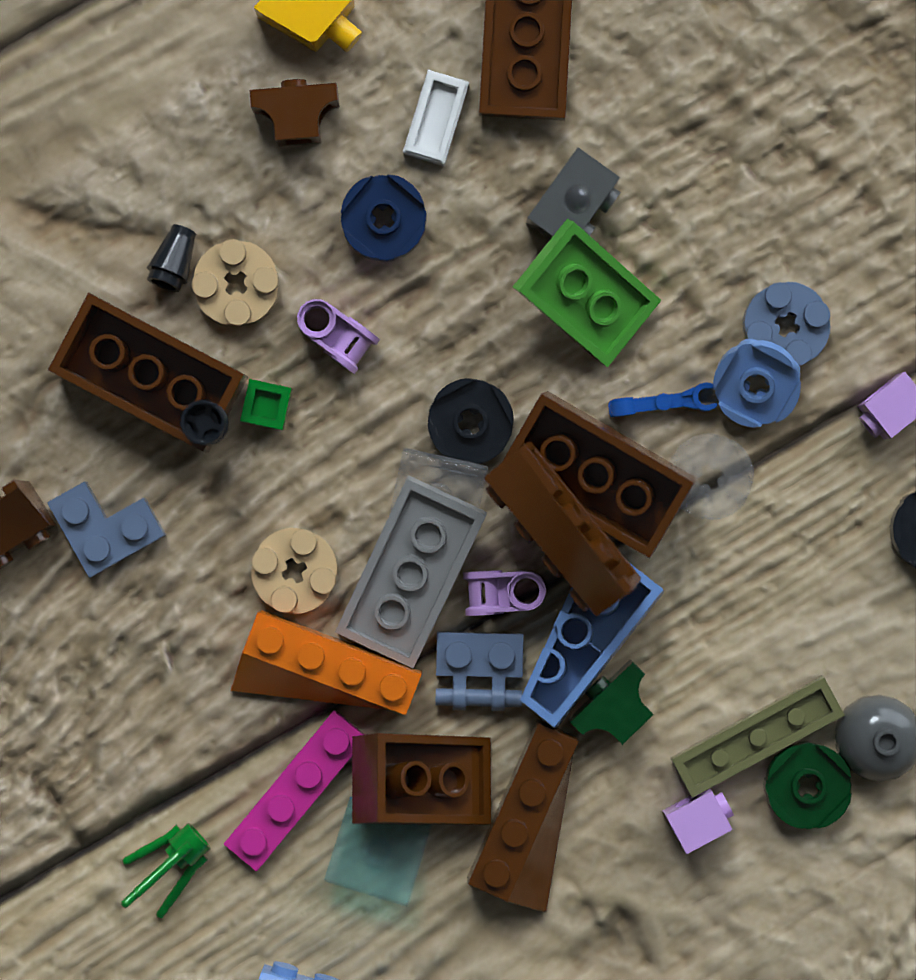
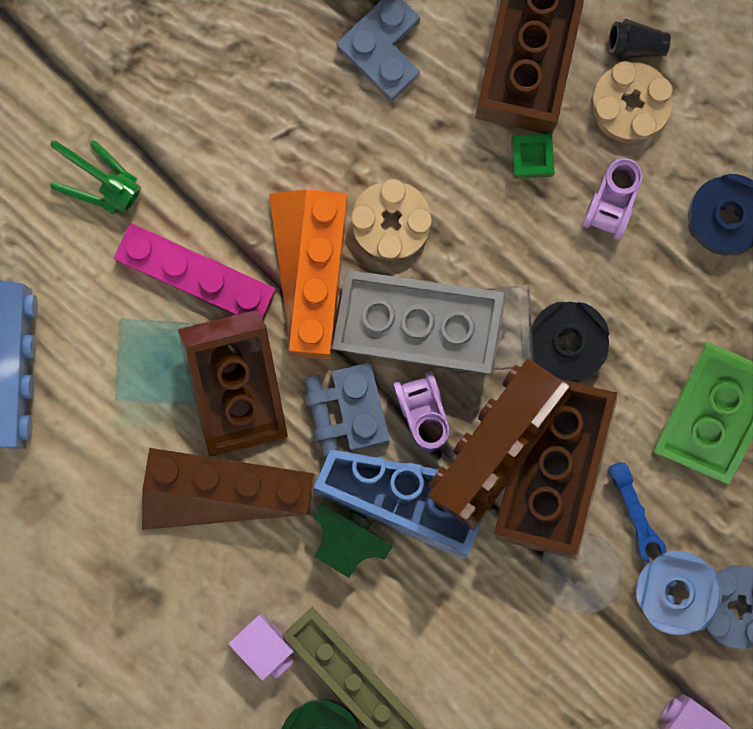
camera: 85 degrees right, 5 degrees down
black wheel [181,400,229,446] -> none

